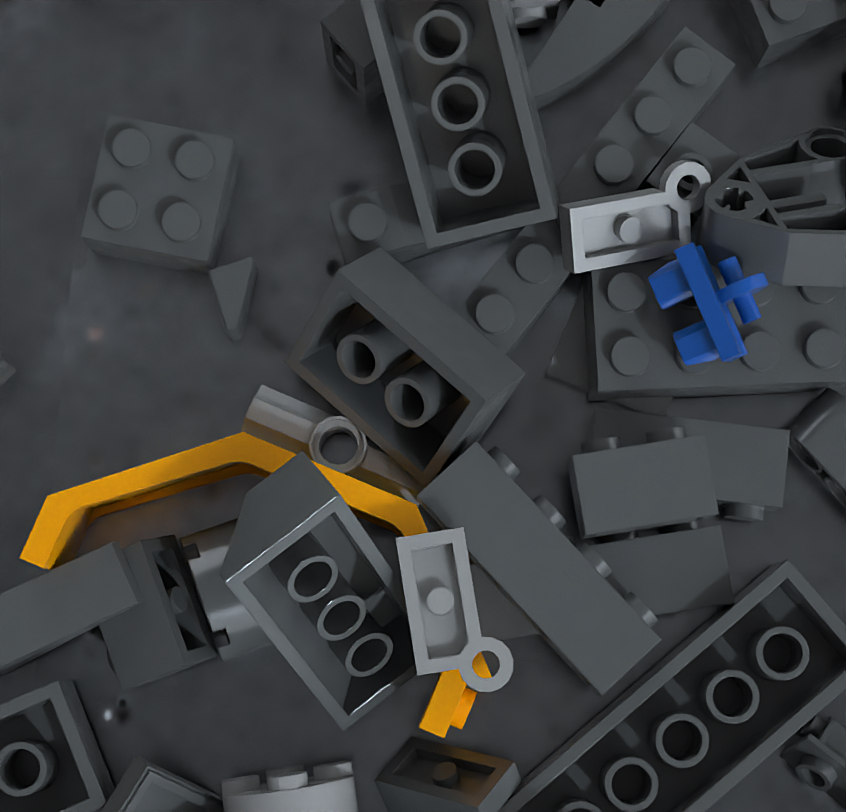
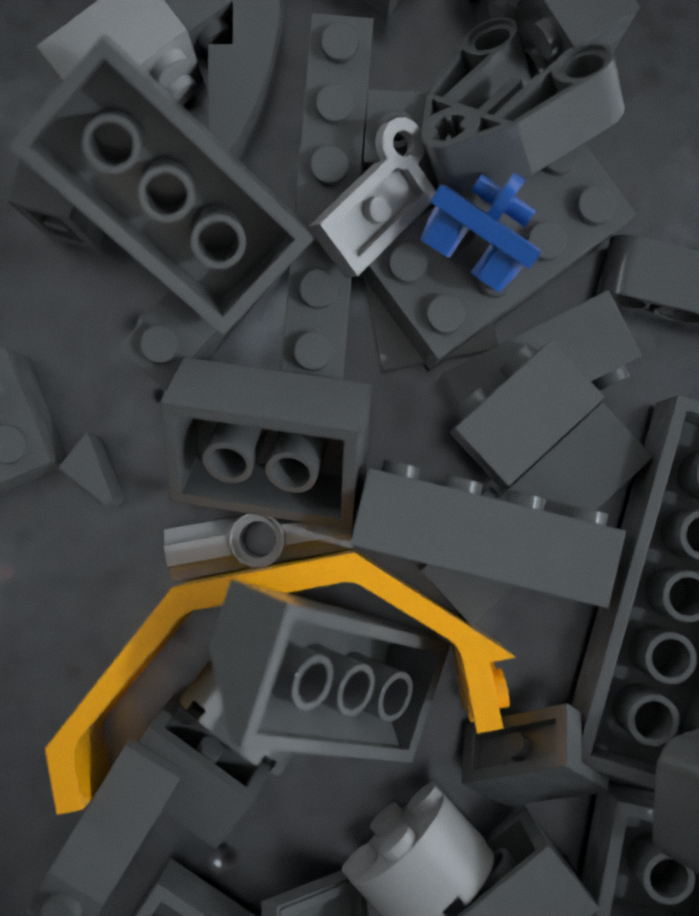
camera: 35 degrees left, 5 degrees up
light grey hinge [396,527,514,692] -> none

